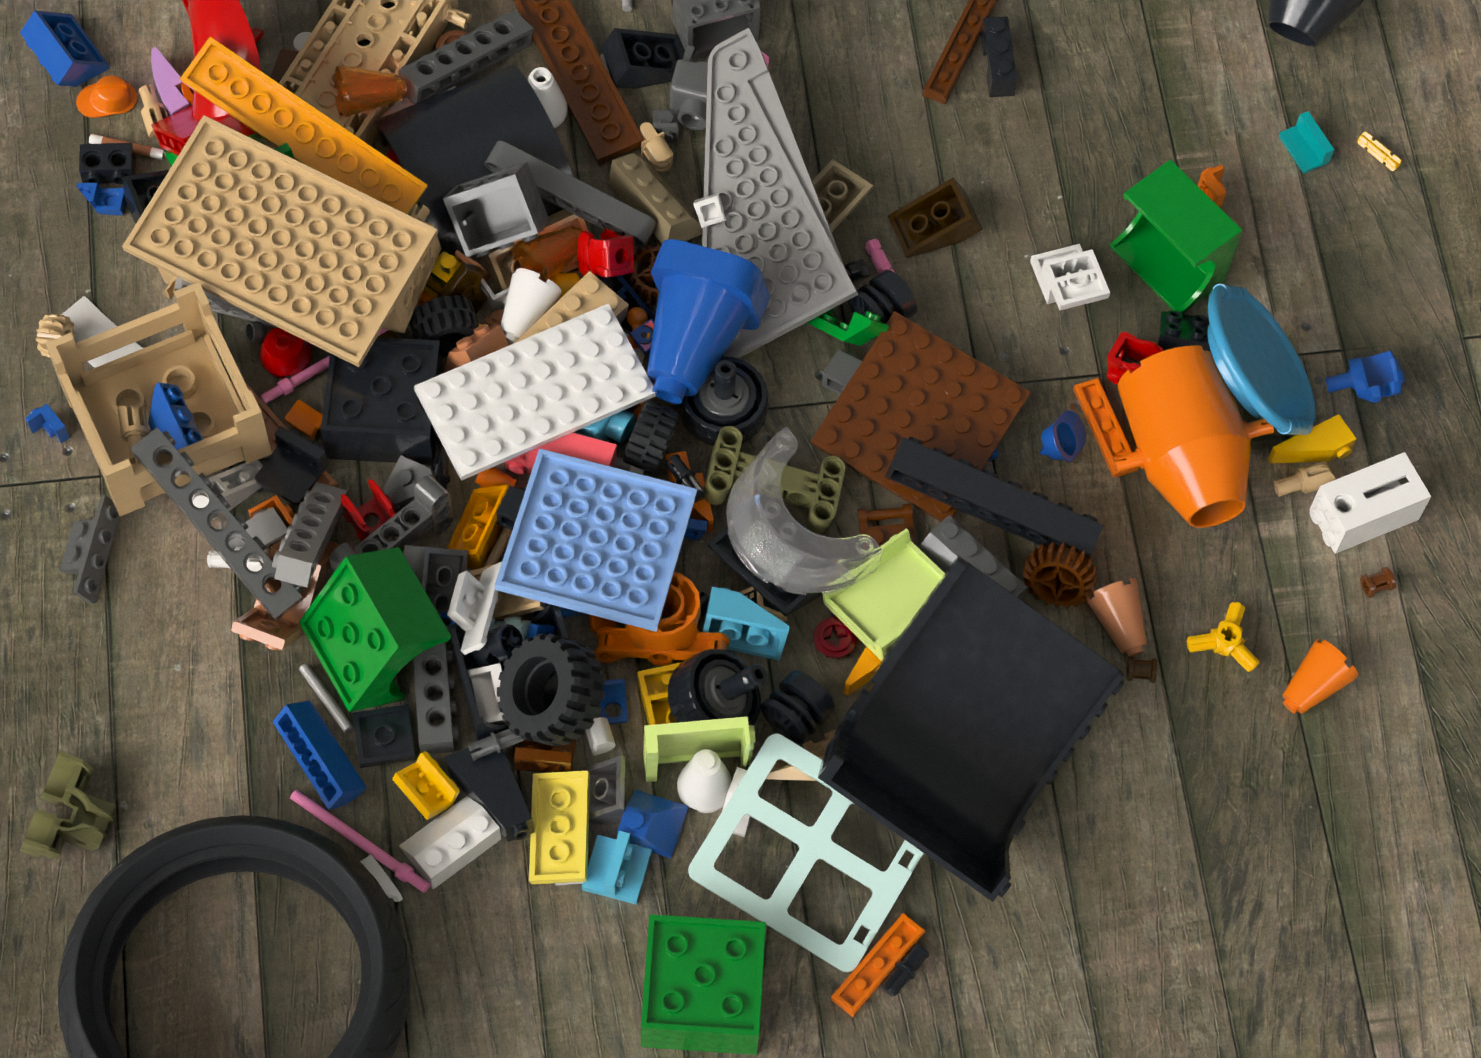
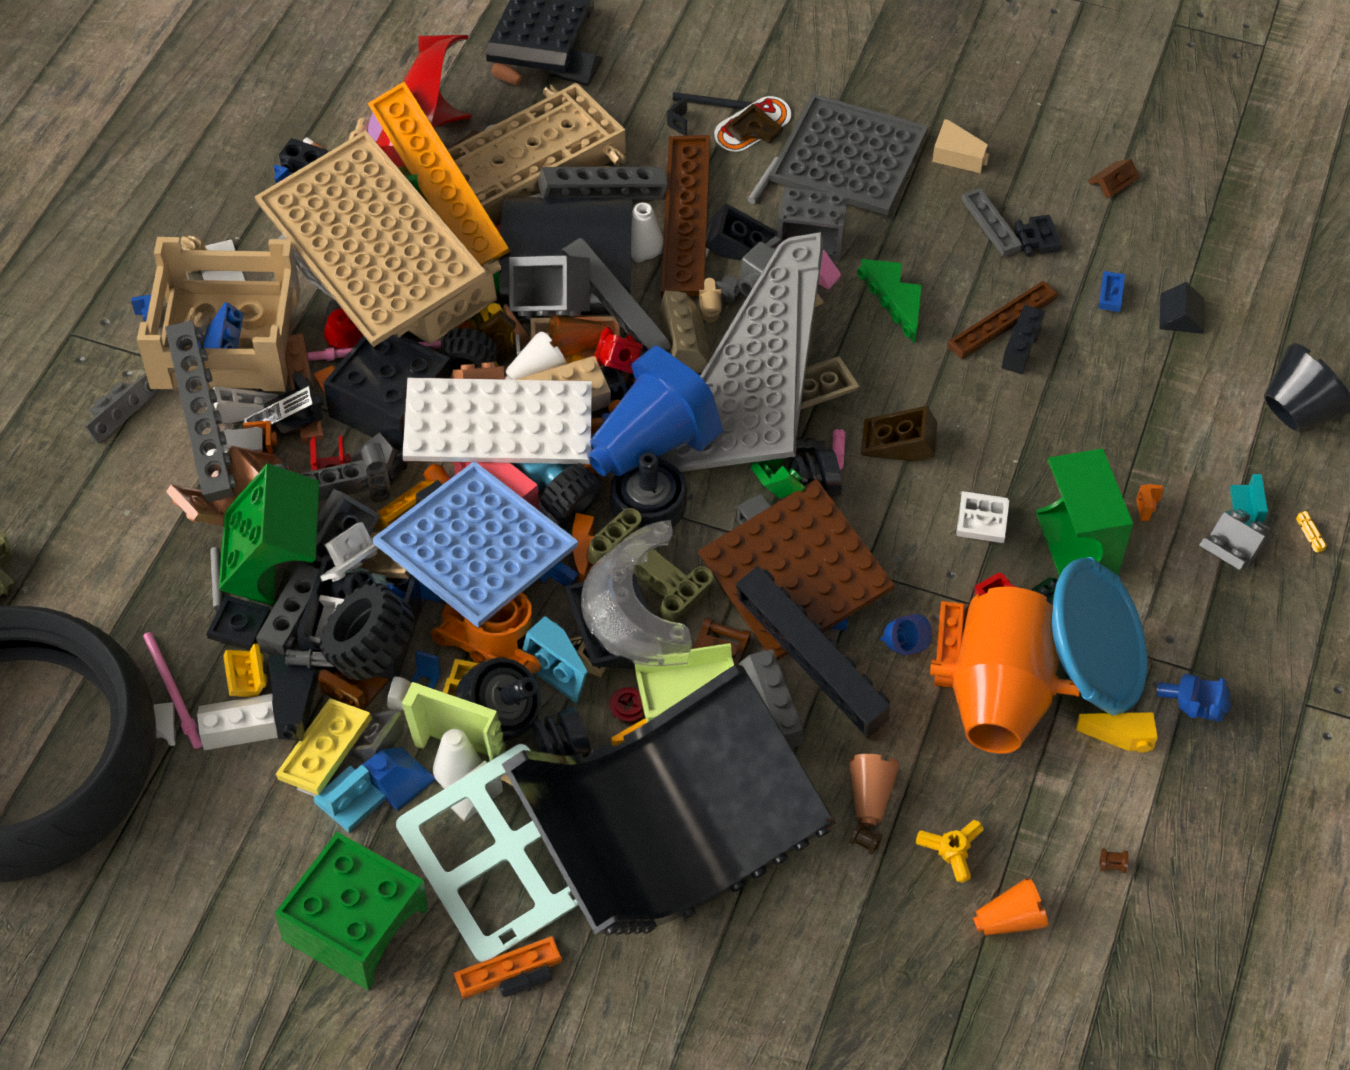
camera: 30 degrees right, 10 degrees down
blue slope [20,10,110,87] -> none
orange piece [76,75,138,118] -> none
light grey brick [272,482,347,587] -> none
blue brick [272,700,367,810] -> none
clear orange cone [334,65,407,117] -> none
black axle [665,454,706,503] -> none
white slope [693,193,726,228] -> none
reddish brown gear [1023,541,1097,609] -> none
tan arm [1273,461,1336,497] -> none
white brick [1309,452,1431,554] -> none
none -> sticker [244,386,312,428]
none -> green slope [857,259,922,343]
none -> bracket [1199,509,1275,570]

